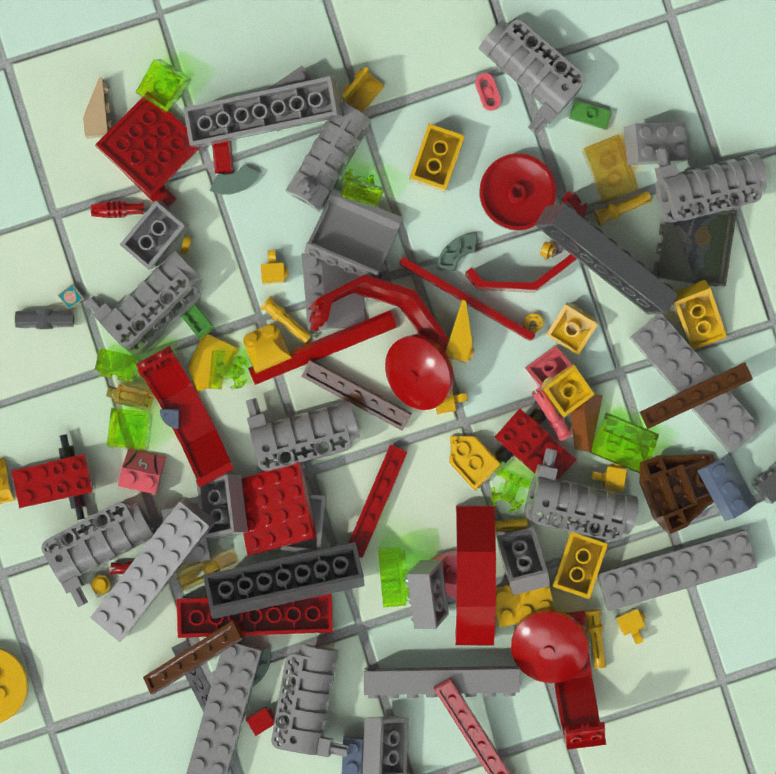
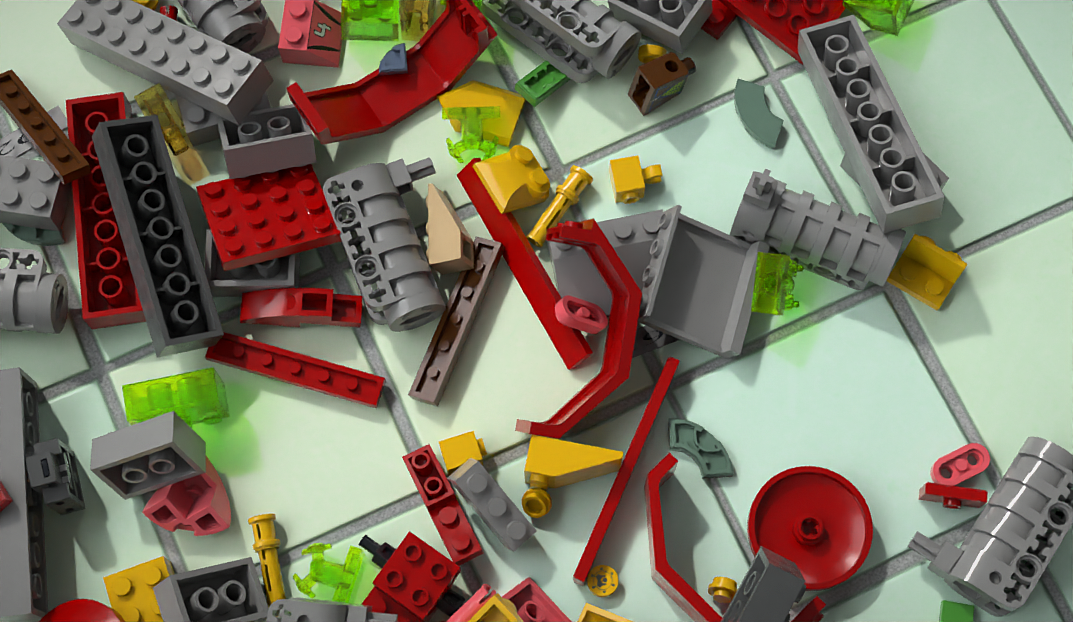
camera: 80 degrees right, 15 degrees down
red tile [212,141,234,174] -> none
red dish [385,334,454,410] -> none
yellow brick [409,123,465,193] -> none
yellow tile [449,436,501,491] -> none
red panel [455,506,496,646] -> none
none -> dark grey piece [25,438,86,515]
none -> red slope [240,288,363,328]
none -> red slope [402,444,484,566]
none -> tan slope [426,183,474,275]
none -> light grey brick [447,458,537,552]
none -> yellow plate [522,488,552,518]
none -> coral plate [555,295,608,334]
none -> reddish brown torso [628,52,696,116]
none -> red plate [919,482,988,509]

